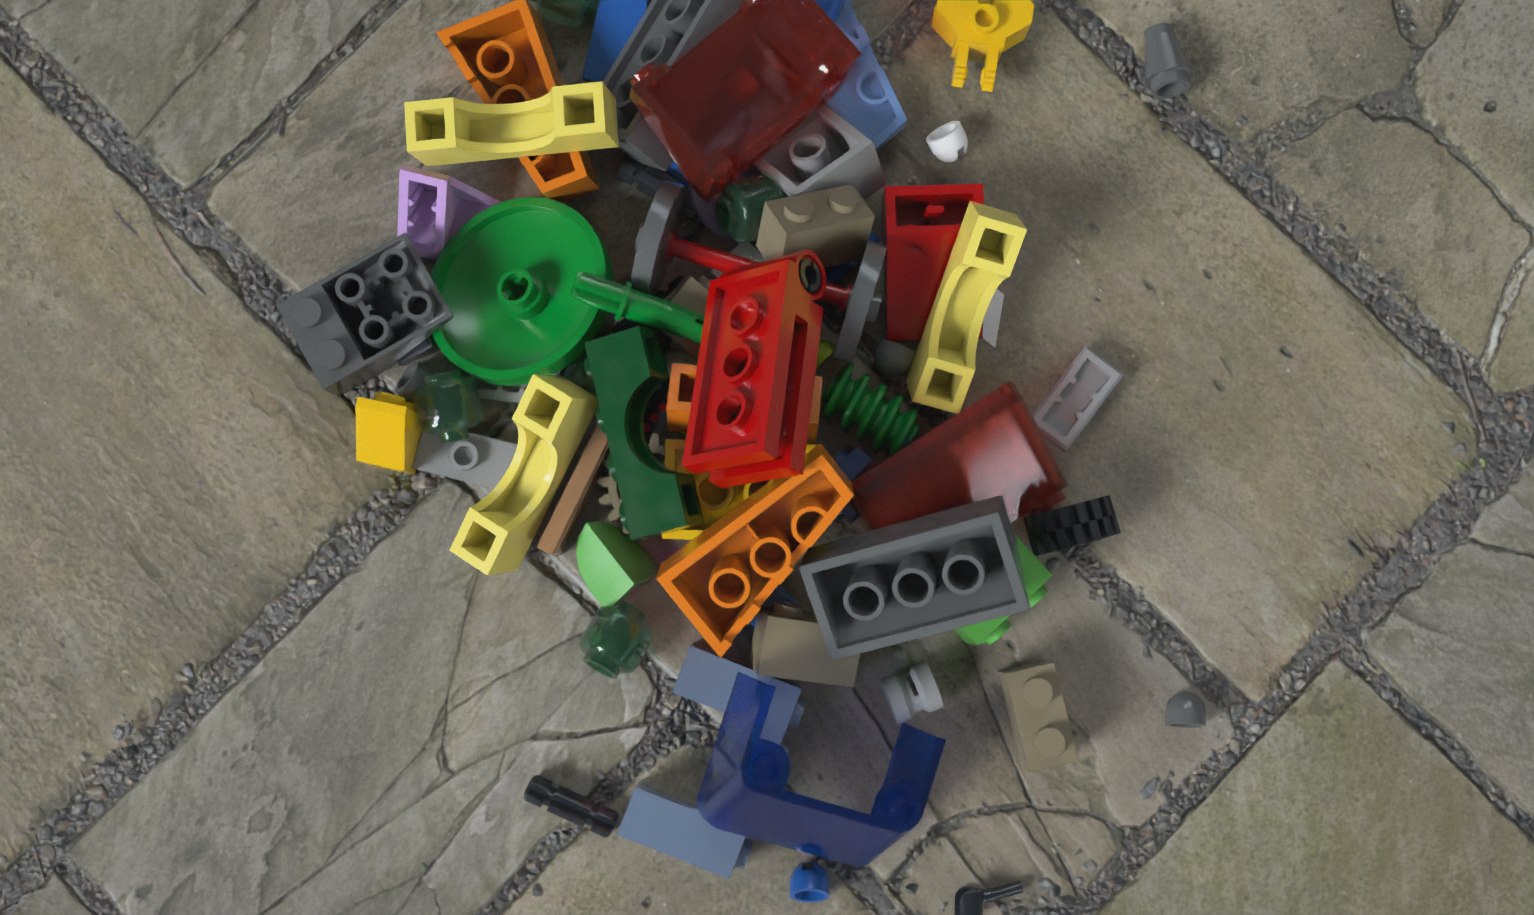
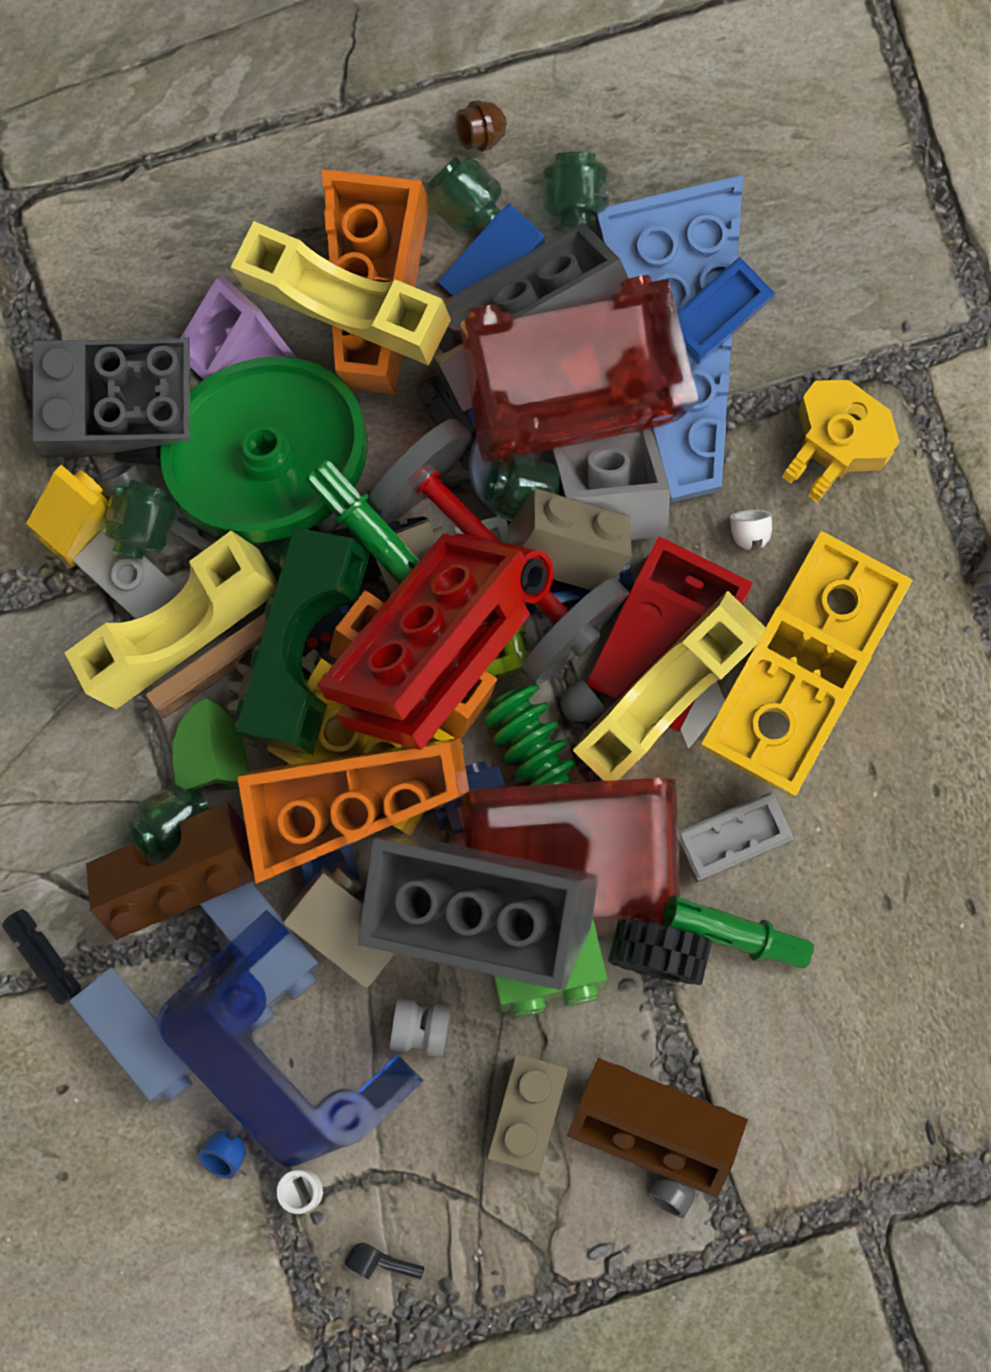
camera: 30 degrees right, 5 degrees down
none -> reddish brown arch [86,801,255,940]
none -> white hinge [277,1169,323,1214]
none -> reddish brown brick [567,1058,748,1198]
none -> green axle [662,895,814,969]
none -> yellow bracket [700,530,913,799]

